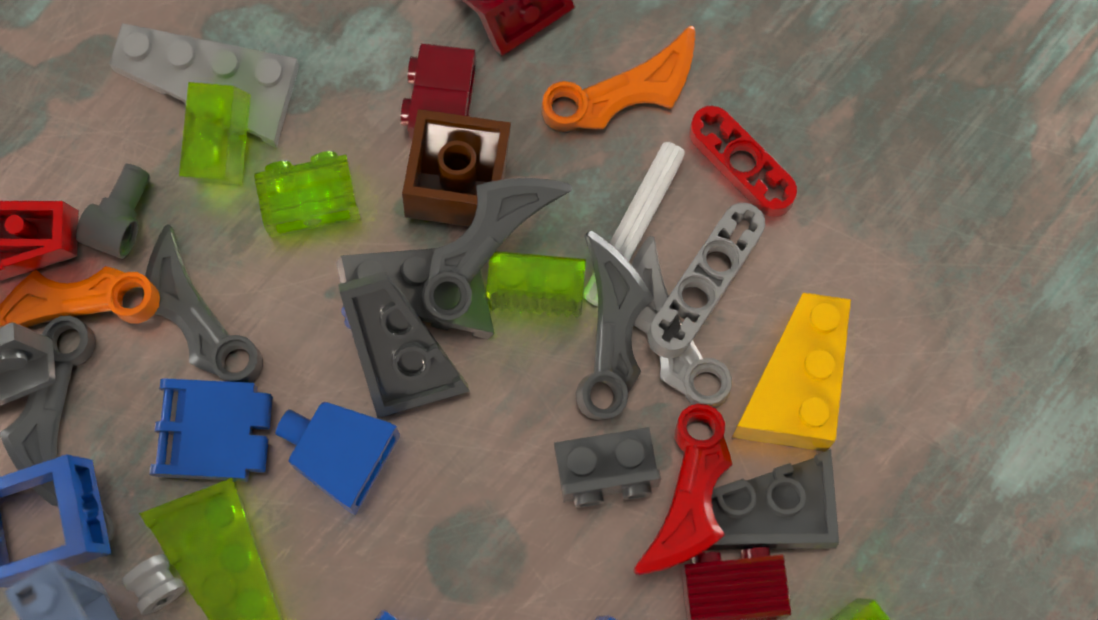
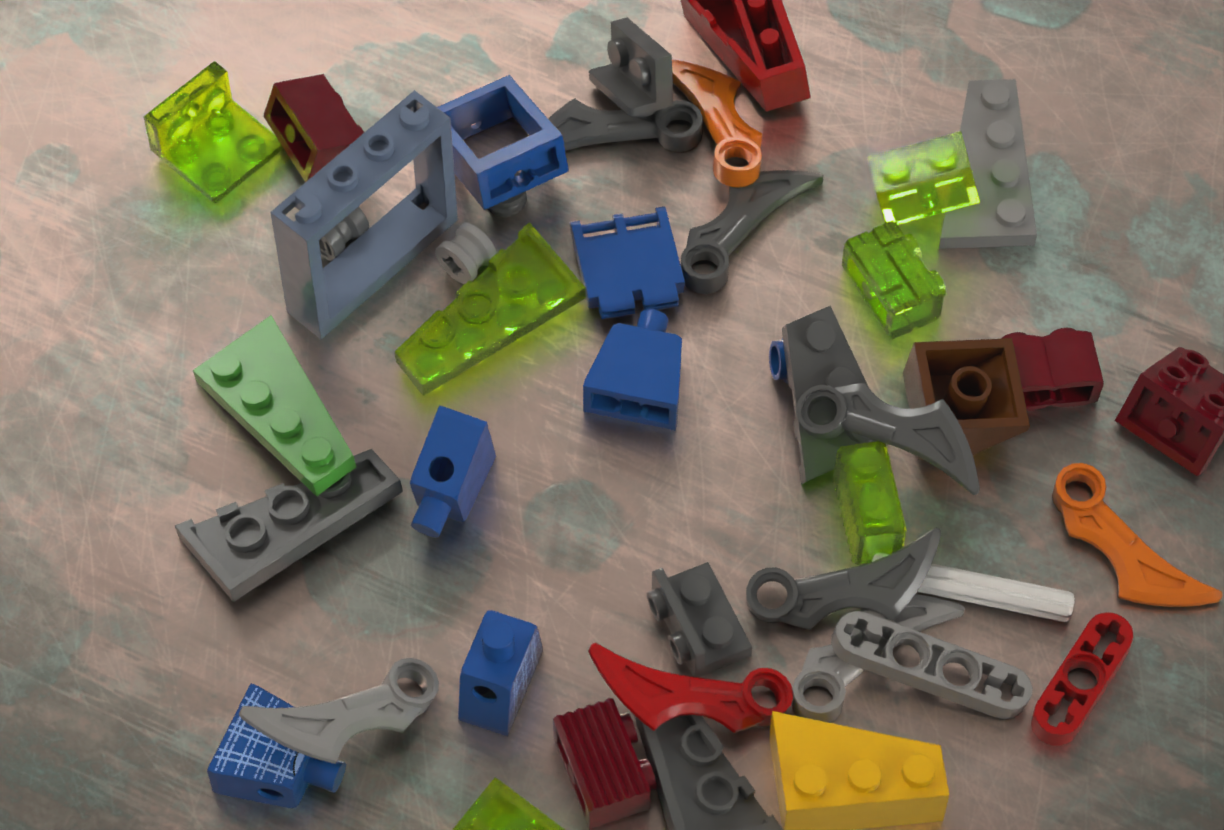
camera: 75 degrees right, 15 degrees down
dark grey pin [76,164,151,259] -> none
dark grey wing [338,271,470,418] -> none

